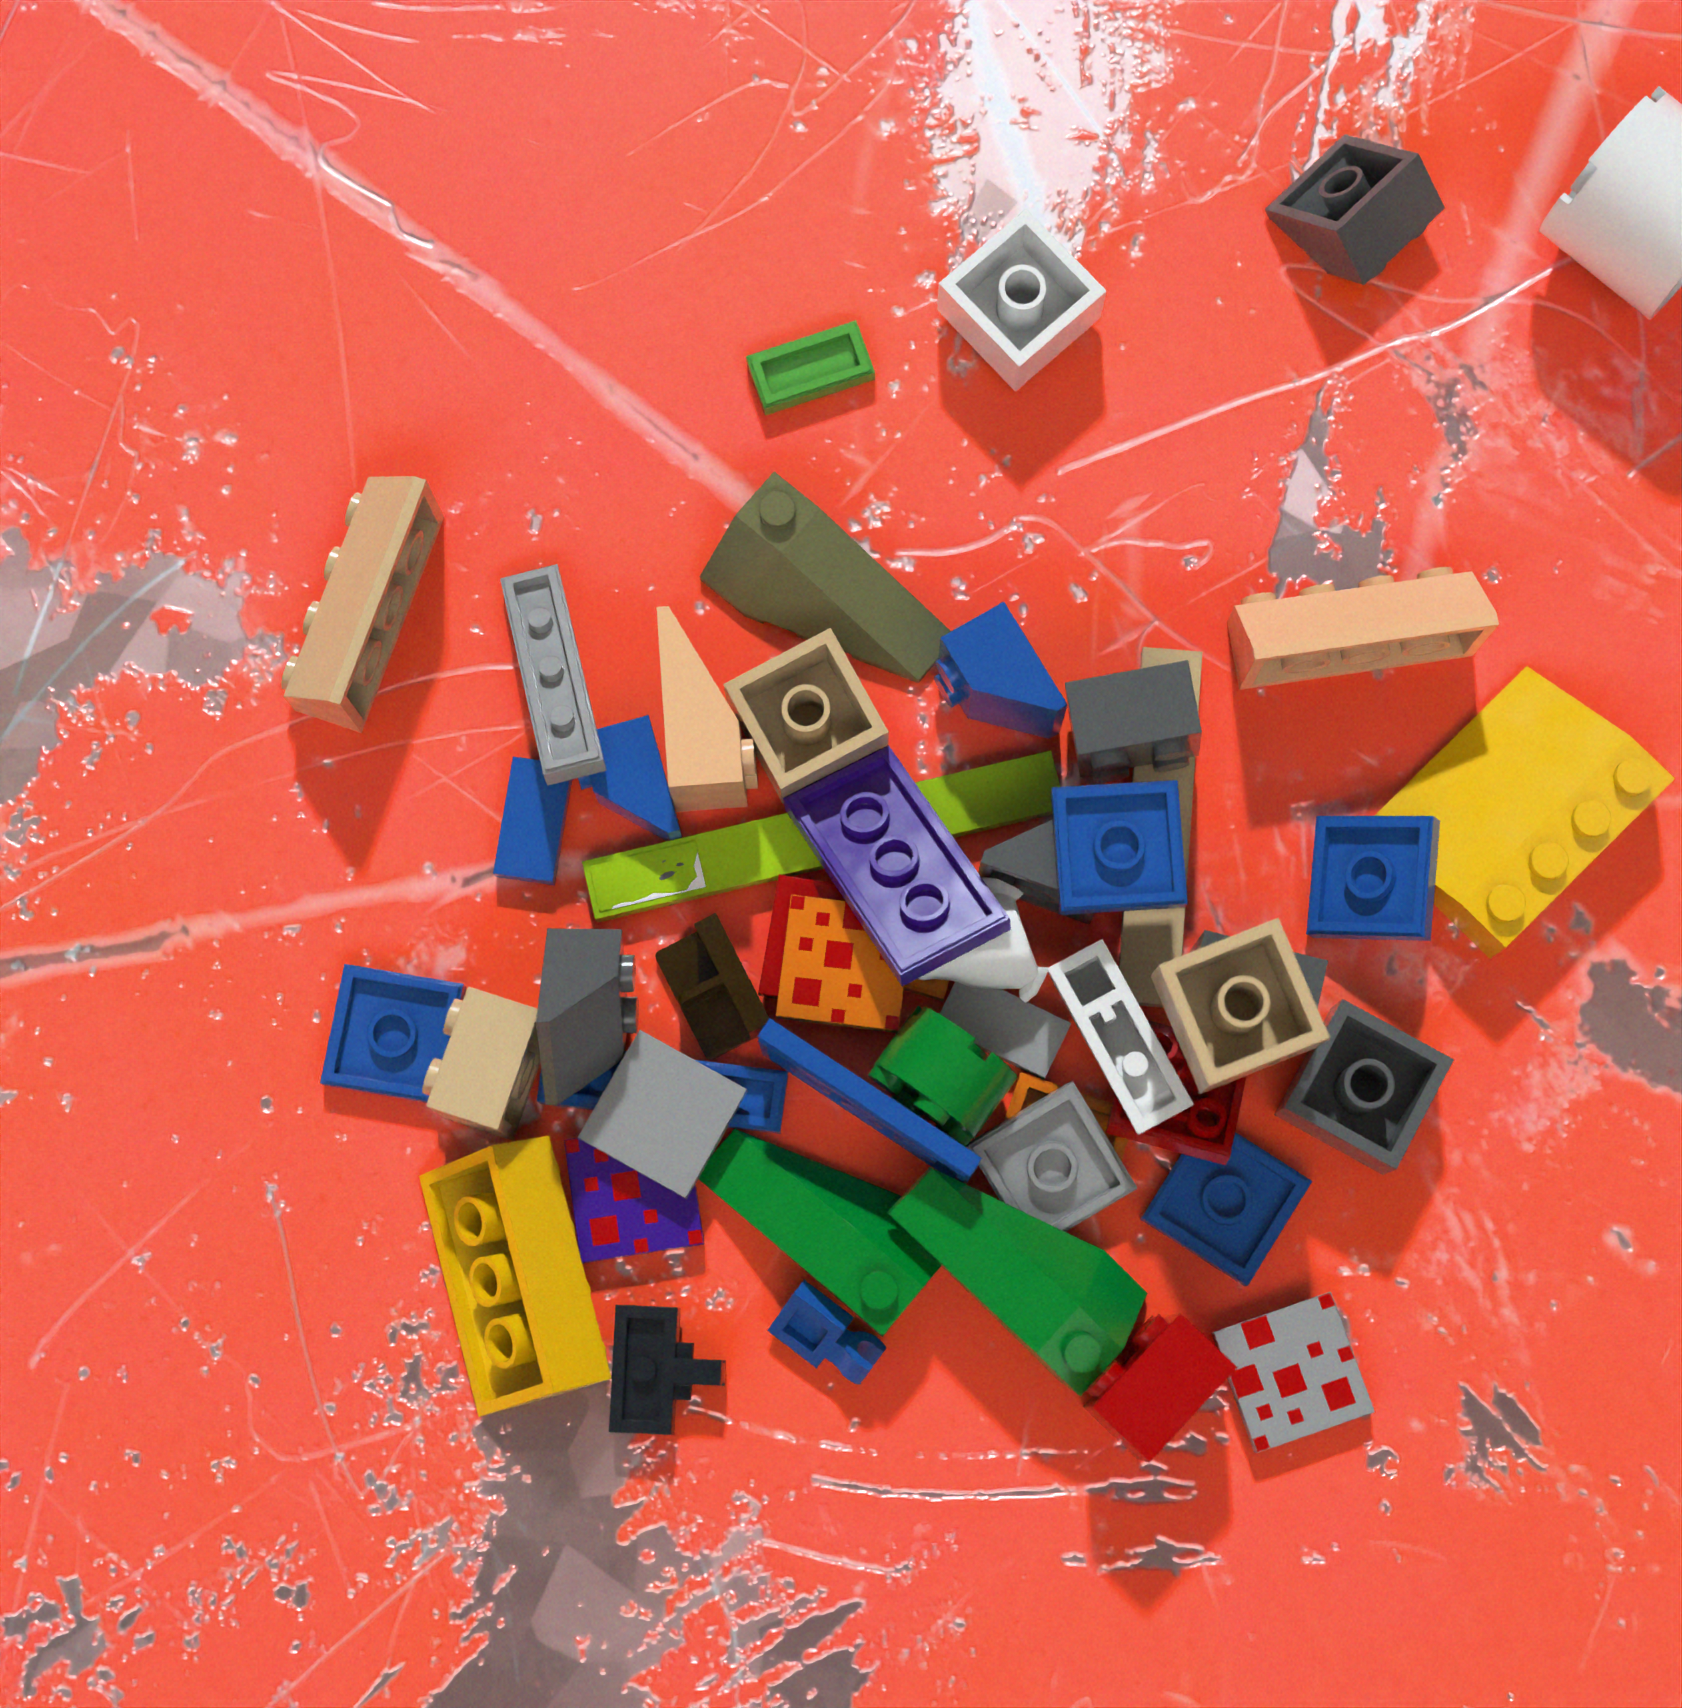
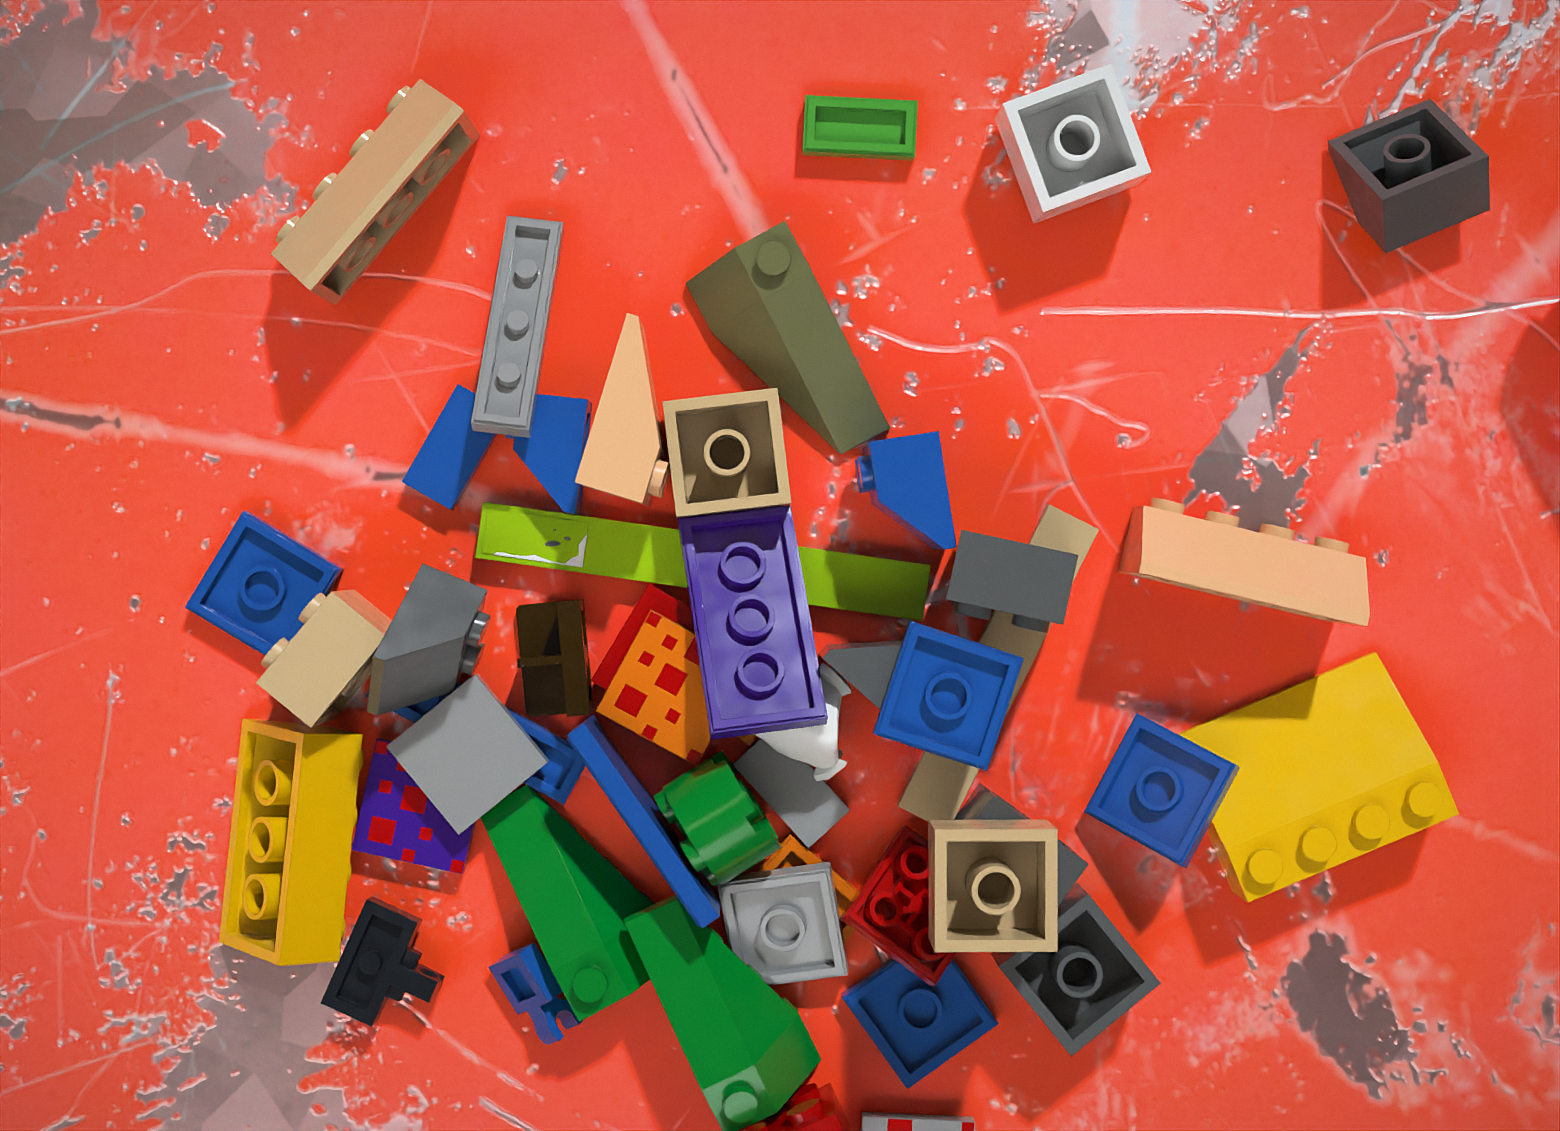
camera: 15 degrees right, 10 degrees up
white slope [1047,939,1194,1135] -> none

